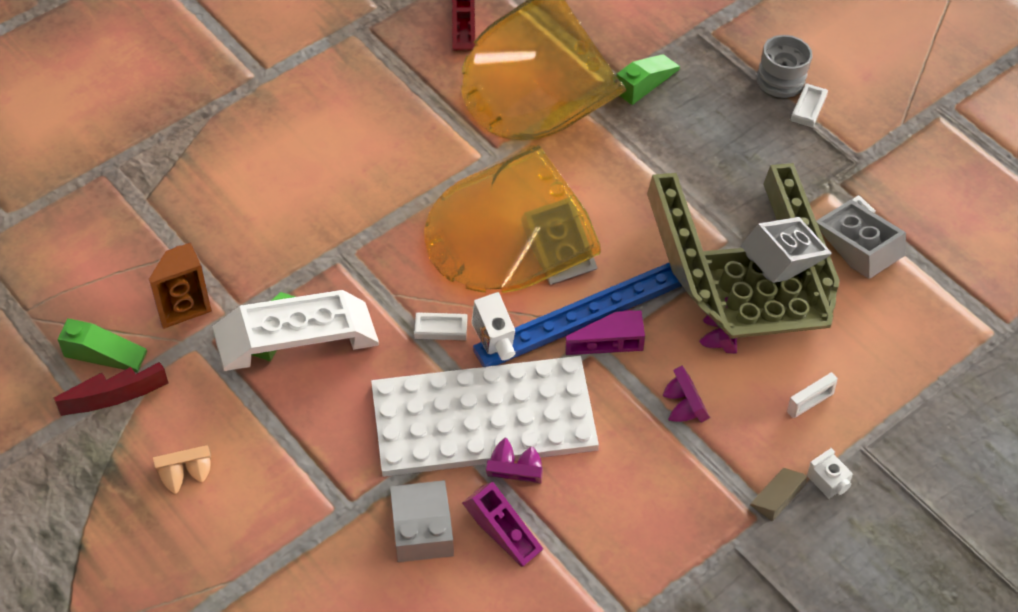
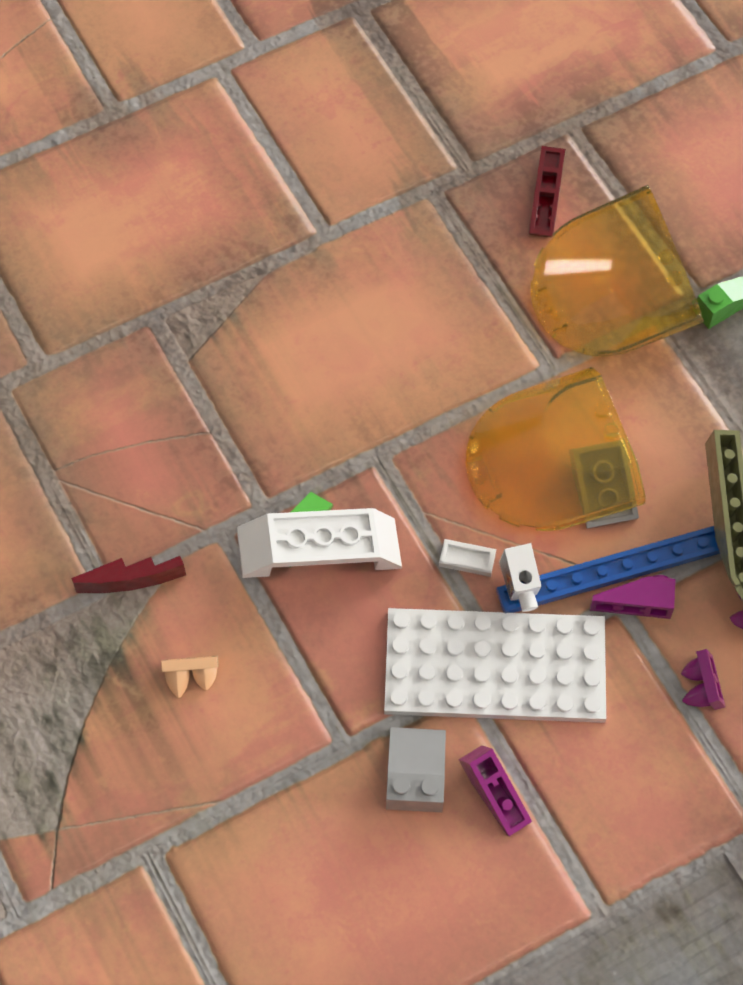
camera: 10 degrees right, 10 degrees up
bright green slope [58,318,147,373] -> none
dark orange slope [149,242,212,329] -> none
magenta tile [486,438,543,483] -> none

